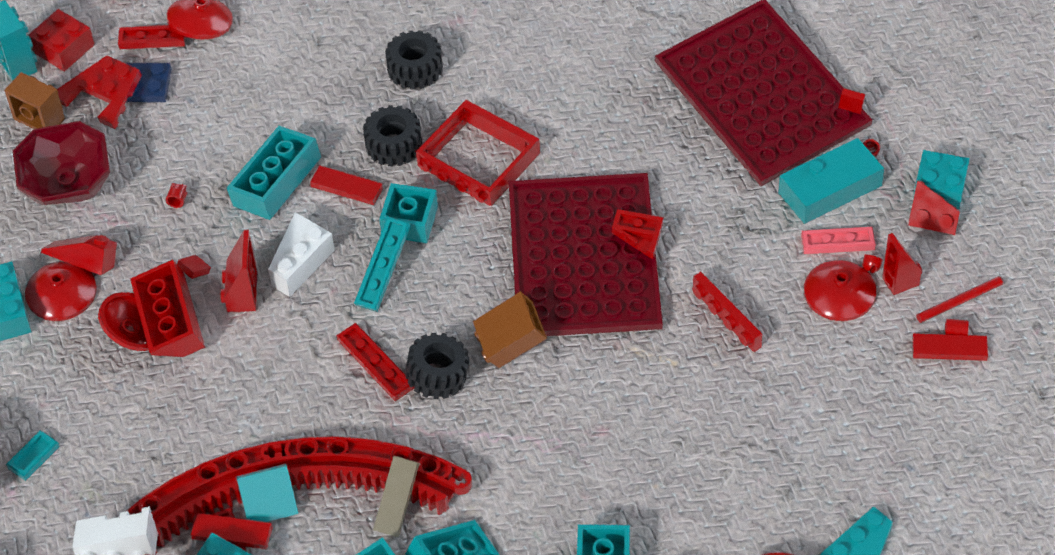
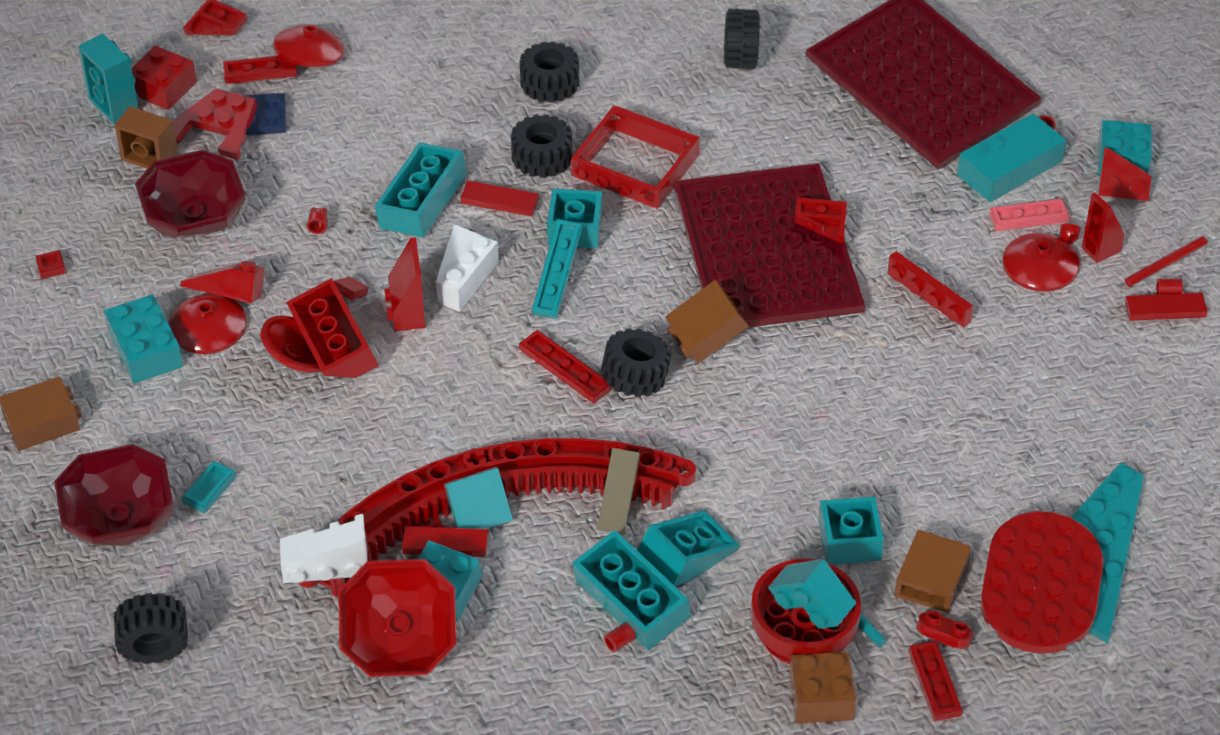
camera: 10 degrees left, 5 degrees down
red tile [838,88,866,114] -> none
none -> black tyre [724,8,760,69]

